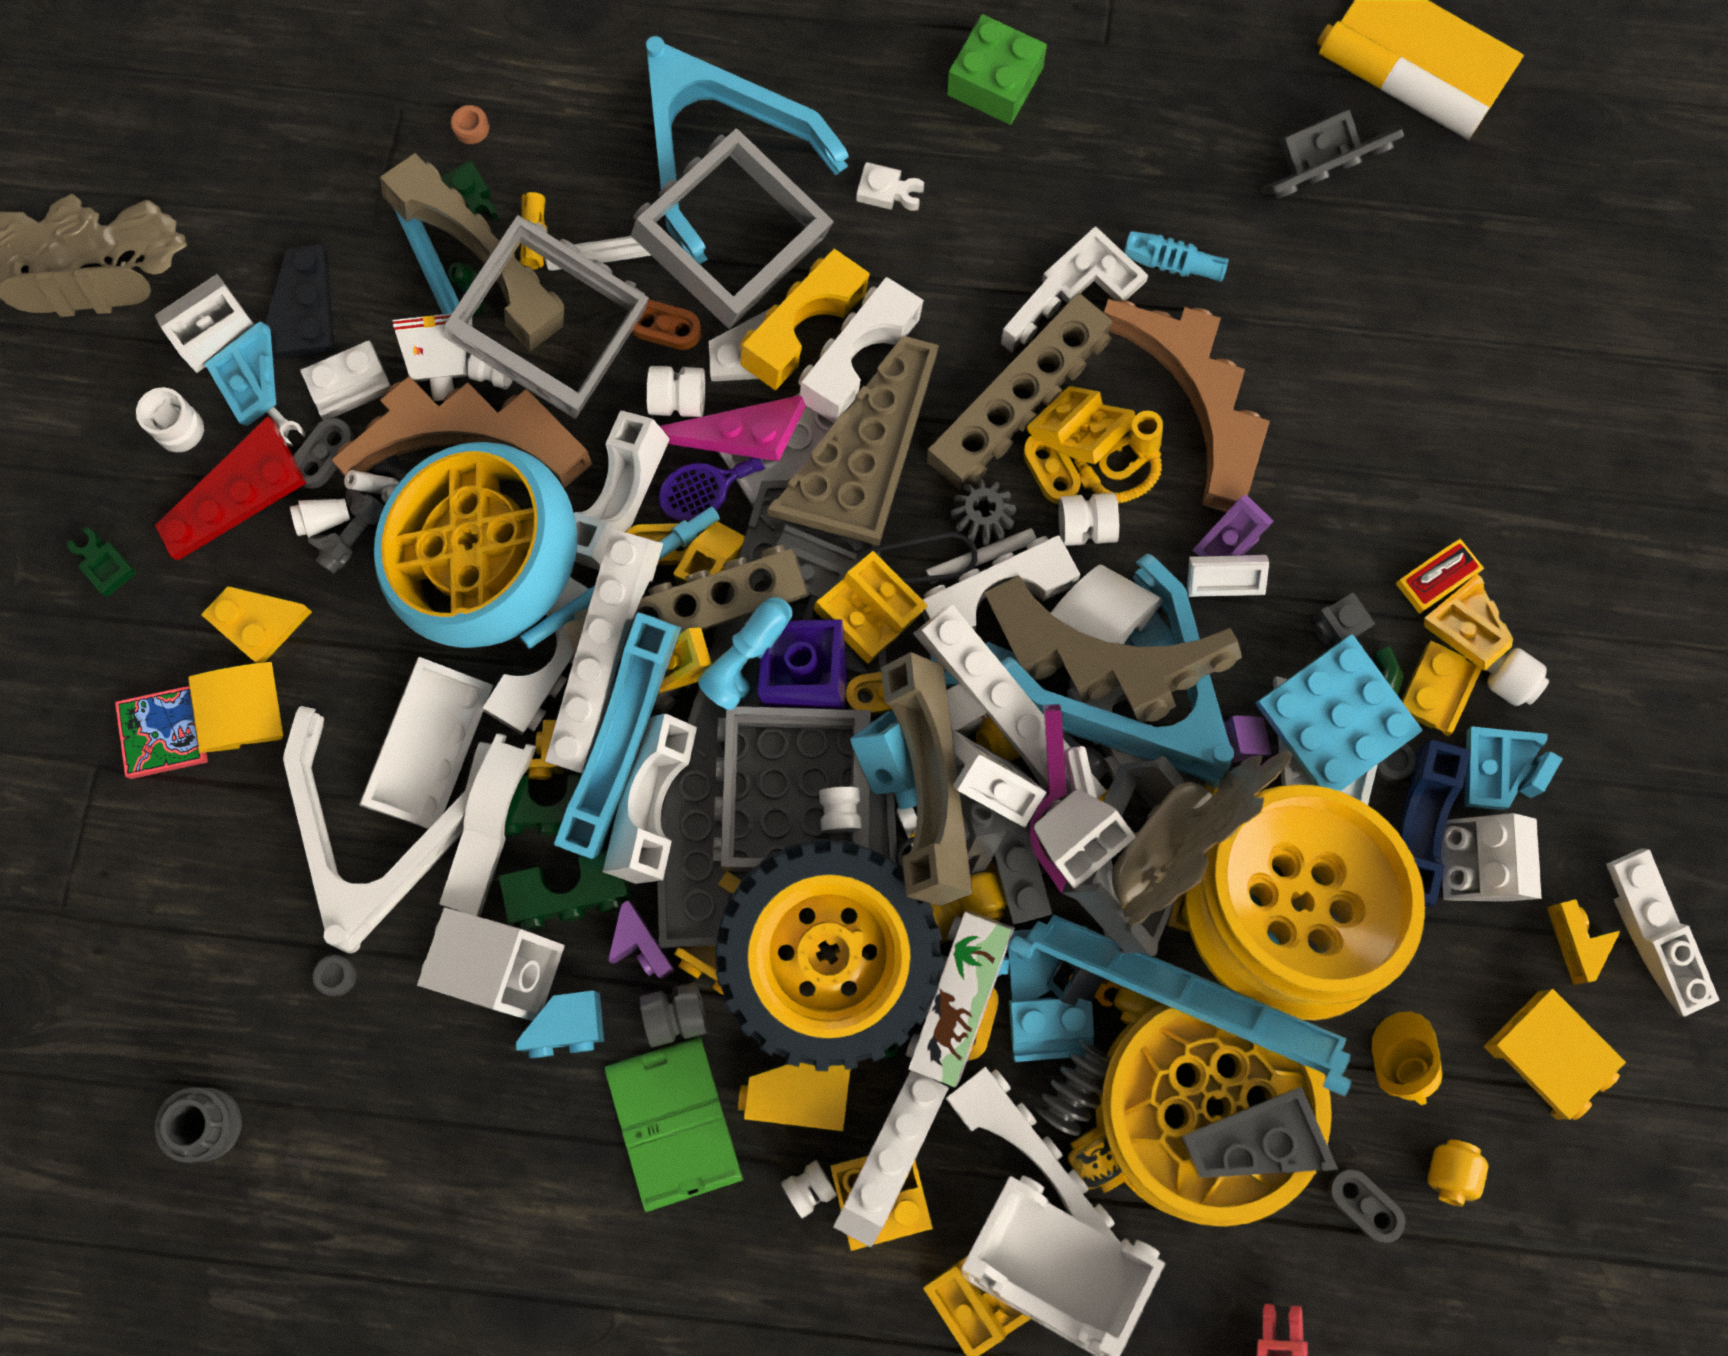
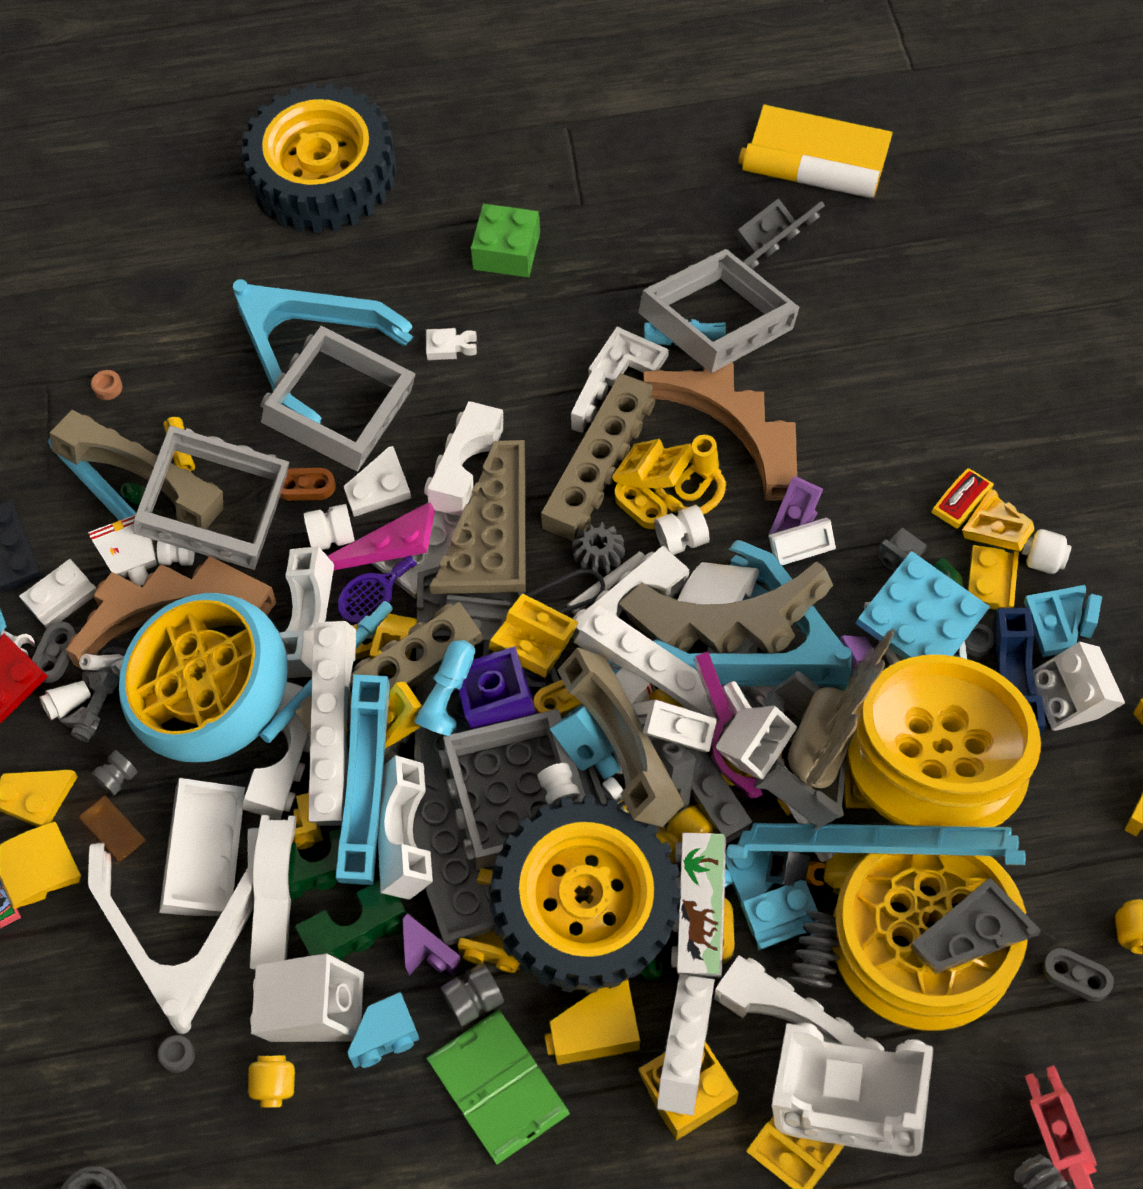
camera: 15 degrees left, 15 degrees down
dark green plate [441,161,498,221] -> none
white axle [545,236,650,271] -> none
yellow arch [740,249,870,391] -> none
white wheel [781,1160,837,1218] -> none
yellow head [1068,1127,1125,1193] -> none
yellow piece [1372,1011,1442,1105] -> none
none -> clear orange tile [79,796,146,862]
none -> dark grey wheel [91,750,138,796]
none -> yellow head [248,1055,294,1107]
none -> light grey window [638,249,799,373]
none -> white tile [823,1058,864,1101]

